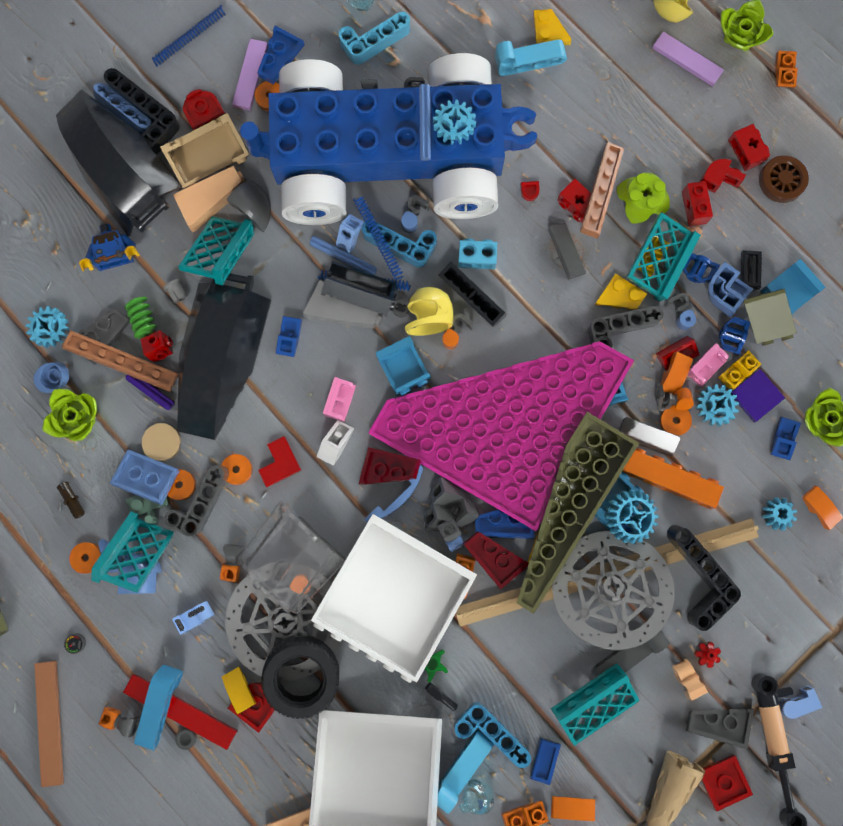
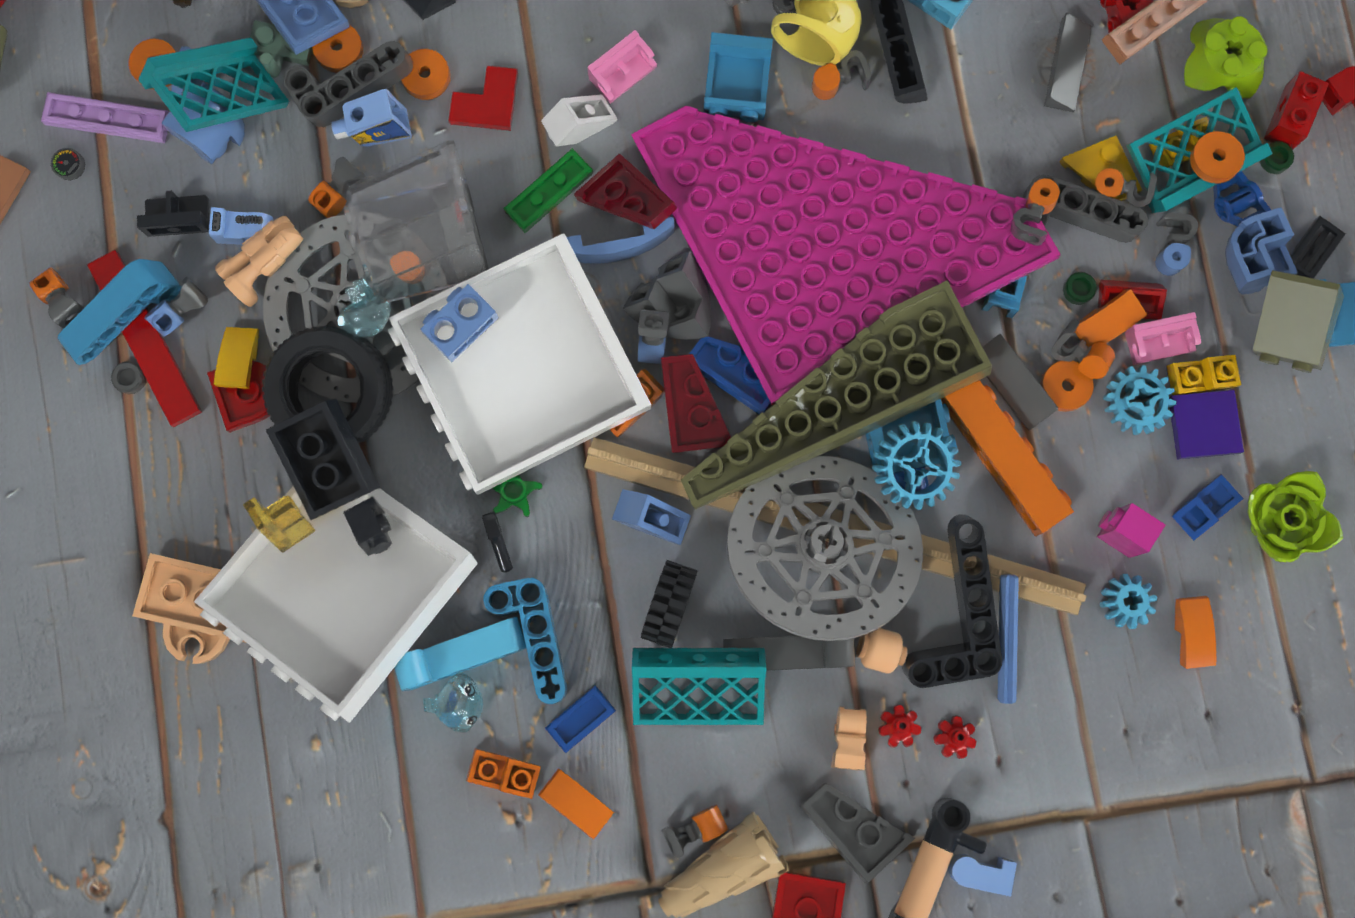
camera: 30 degrees right, 0 degrees up
blue piece [719,317,750,355] -> none
none -> lavender tile [41,92,169,143]
none -> black panel [137,190,210,237]
none -> leg [145,277,208,337]
none -> light nougat piece [215,216,303,307]
none -> clear yellow panel [243,496,315,553]
none -> black brick [266,398,380,520]
none -> light blue torso [331,89,412,147]
none -> clear light blue piece [337,277,391,338]
none -> black brick [343,496,392,556]
none -> medium blue brick [420,284,498,363]
none -> green tile [503,148,594,233]
none -> medium blue slope [612,489,691,545]
none -> black tyre [640,560,698,648]
none -> leg [661,805,729,858]
none -> light nougat head [856,628,907,674]
none -> red plant [933,715,976,759]
none -> medium blue axle [997,574,1019,704]
none -> leg [1011,178,1060,246]
none -> dark green tile [1063,272,1097,305]
none -> leg [1095,168,1157,207]
none -> dark pink brick [1097,503,1166,558]
none -> orange piece [1190,131,1245,183]
none -> dark green tile [1260,141,1294,174]

